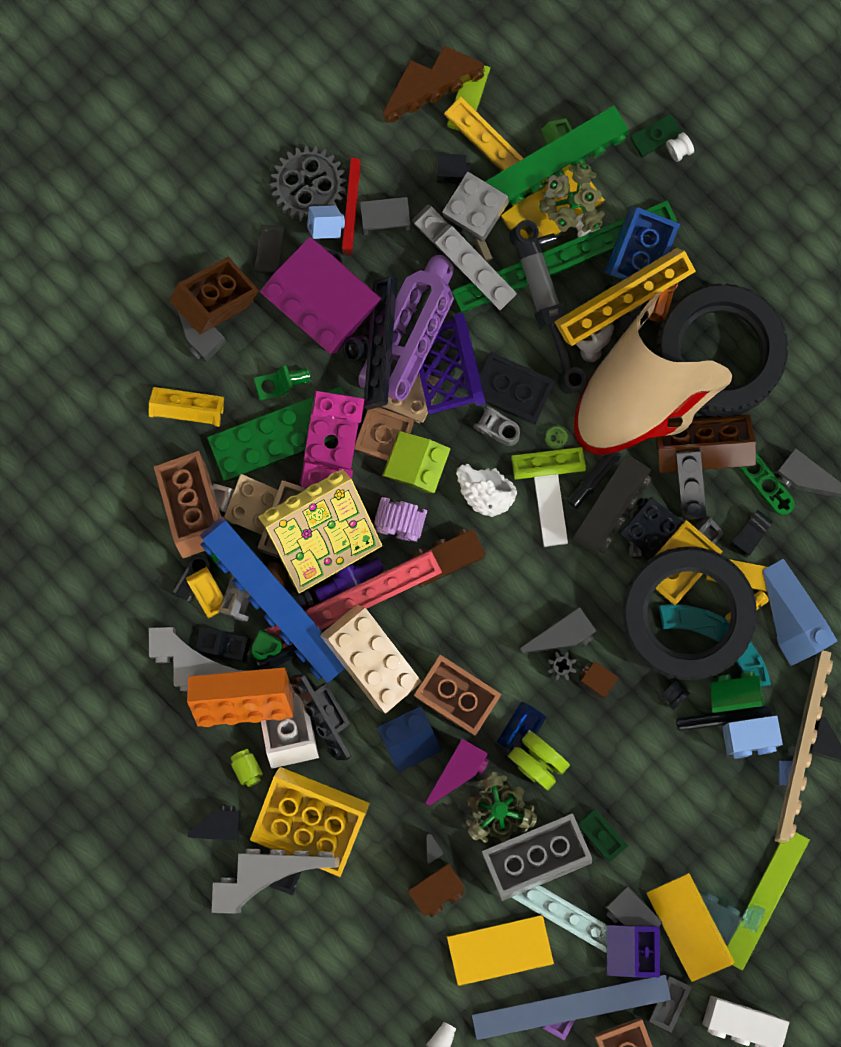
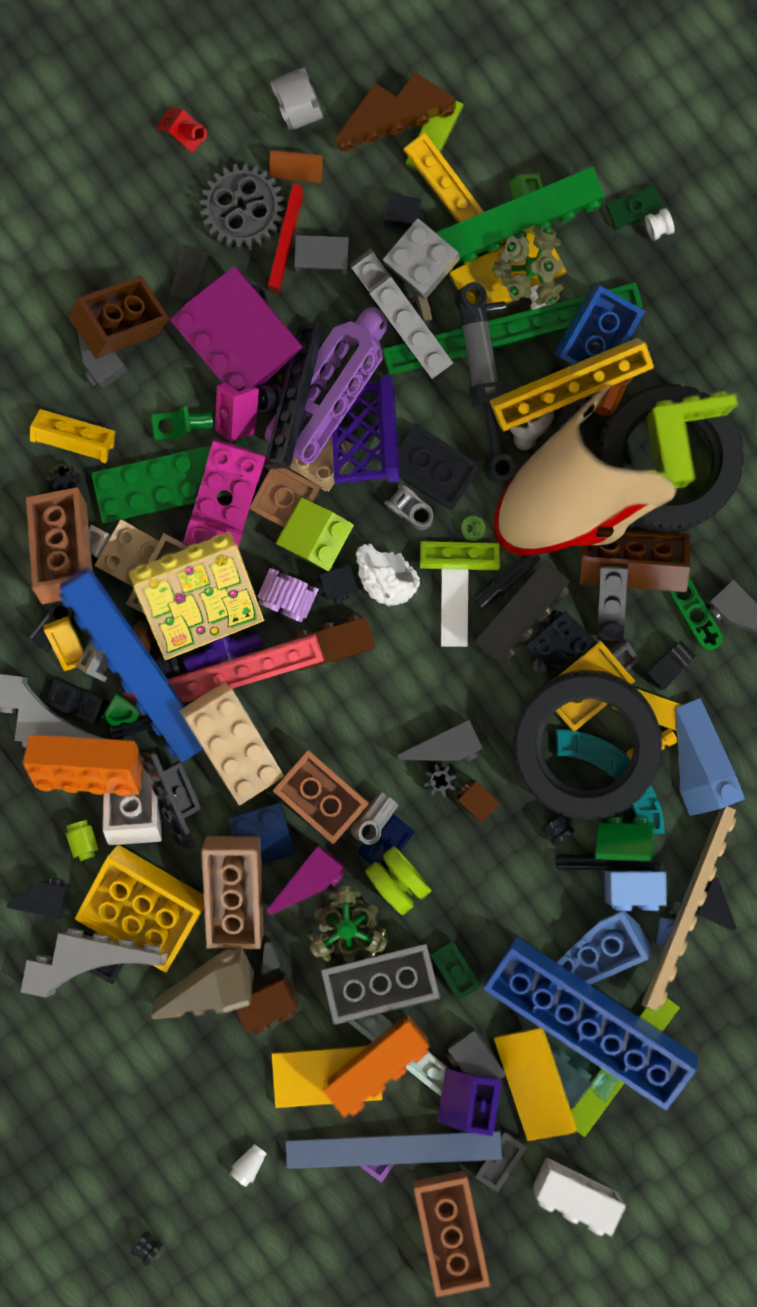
camera: 10 degrees right, 5 degrees up
light blue brick [307,205,345,239] -> none
none -> black gear [46,464,81,492]
none -> dark tan wedge [151,947,254,1020]
none -> red bracket [156,107,207,152]
none -> medium nougat brick [202,836,264,949]
none -> dark pink panel [215,382,259,443]
none -> light grey brick [270,67,324,130]
none -> dark orange slope [270,150,323,183]
none -> black brick [317,565,358,603]
none -> orange brick [323,1013,429,1117]
none -> light grey piece [350,791,399,844]
none -> blue brick [483,936,698,1110]
none -> medium blue wedge [556,911,652,985]
none -> lime bracket [641,392,737,489]

